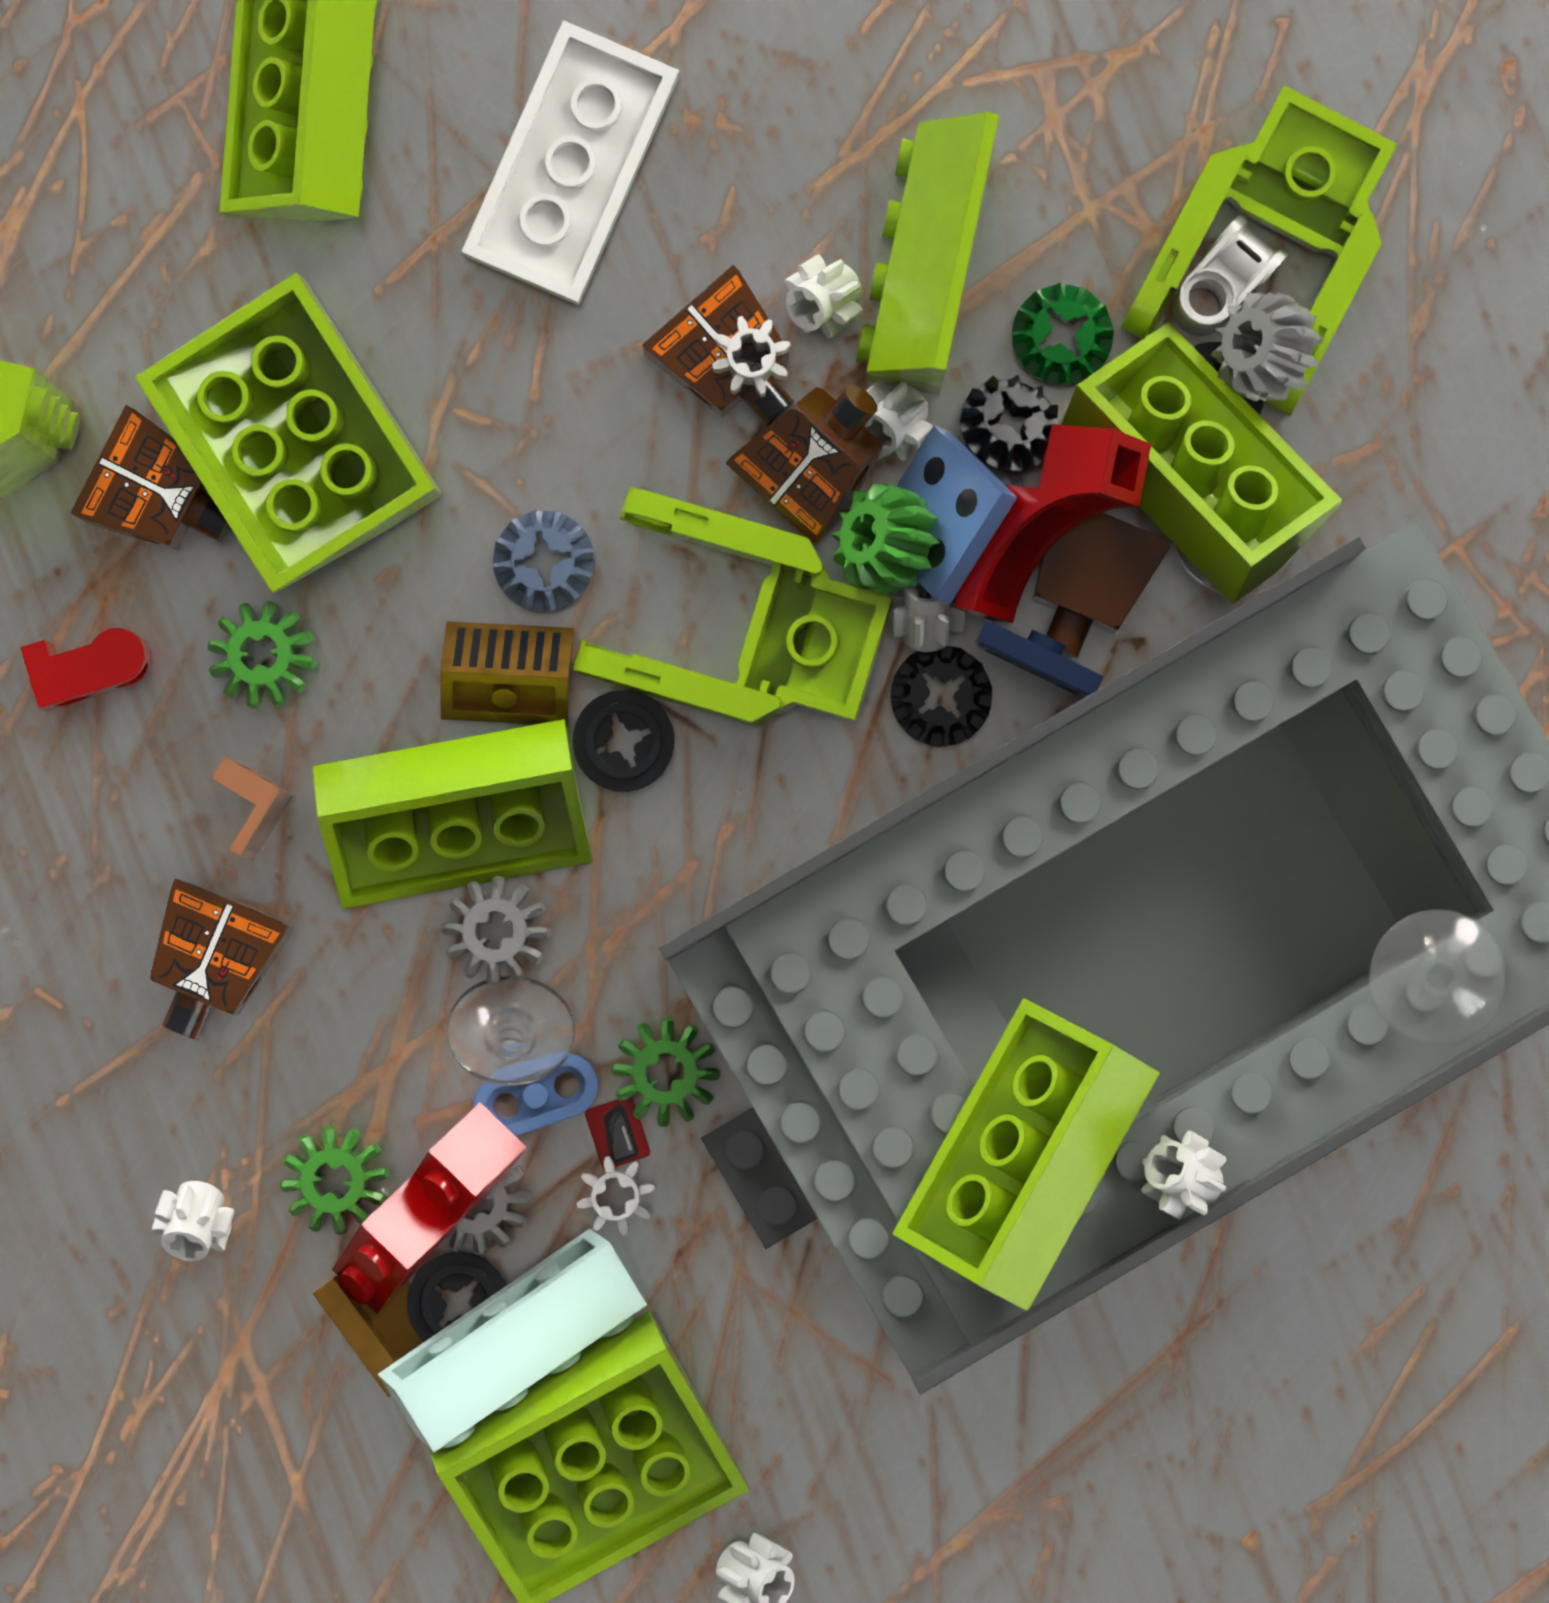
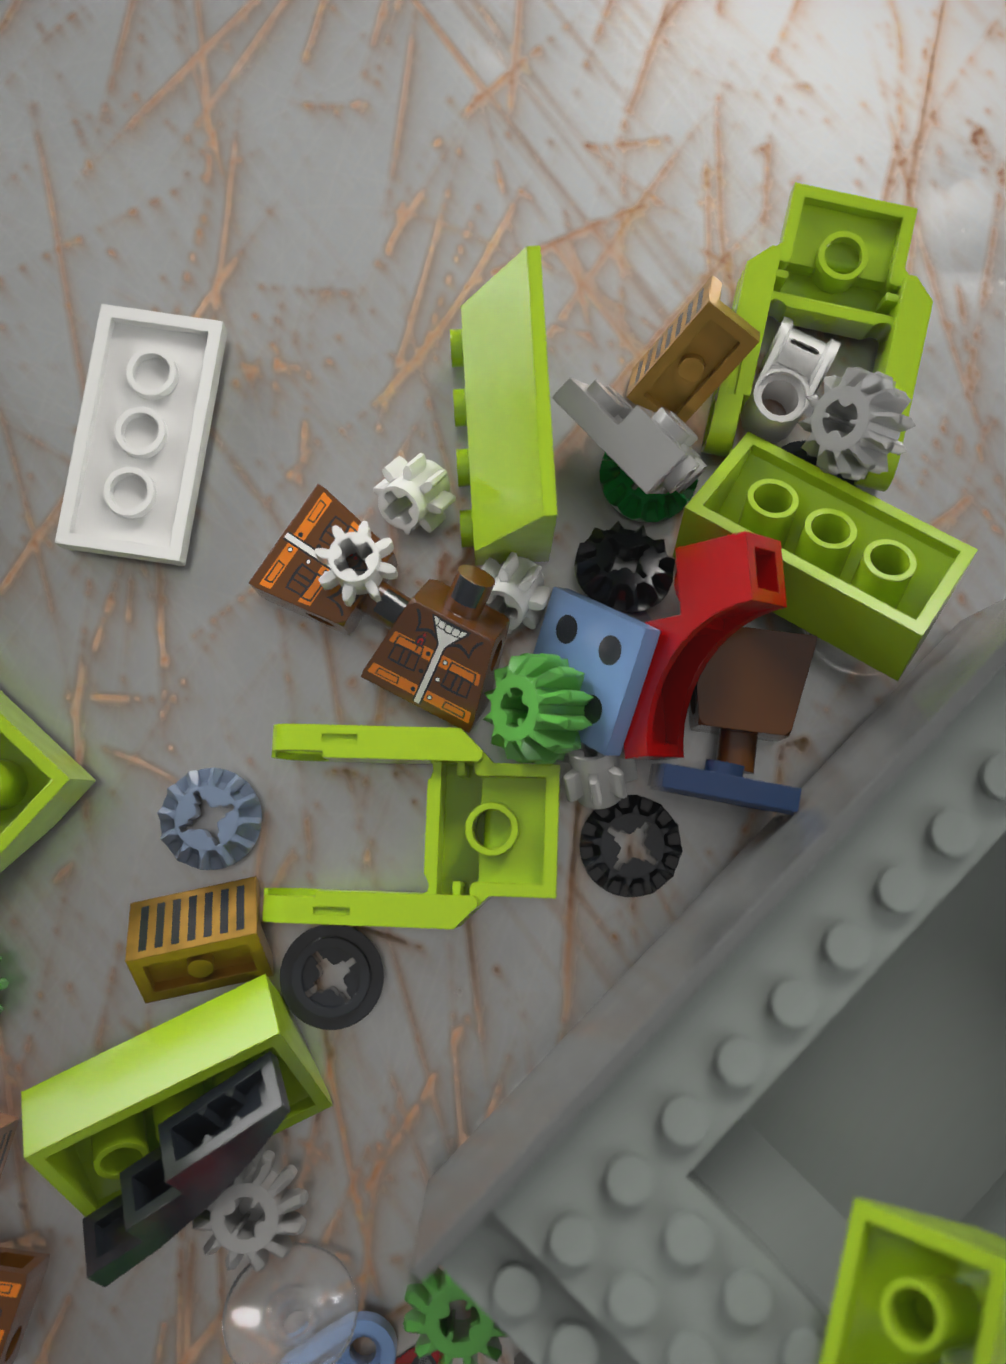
camera: 20 degrees left, 5 degrees down
none -> black slope [82,1051,290,1288]
none -> light grey plate [551,377,707,494]
none -> pearl gold panel [626,275,760,423]

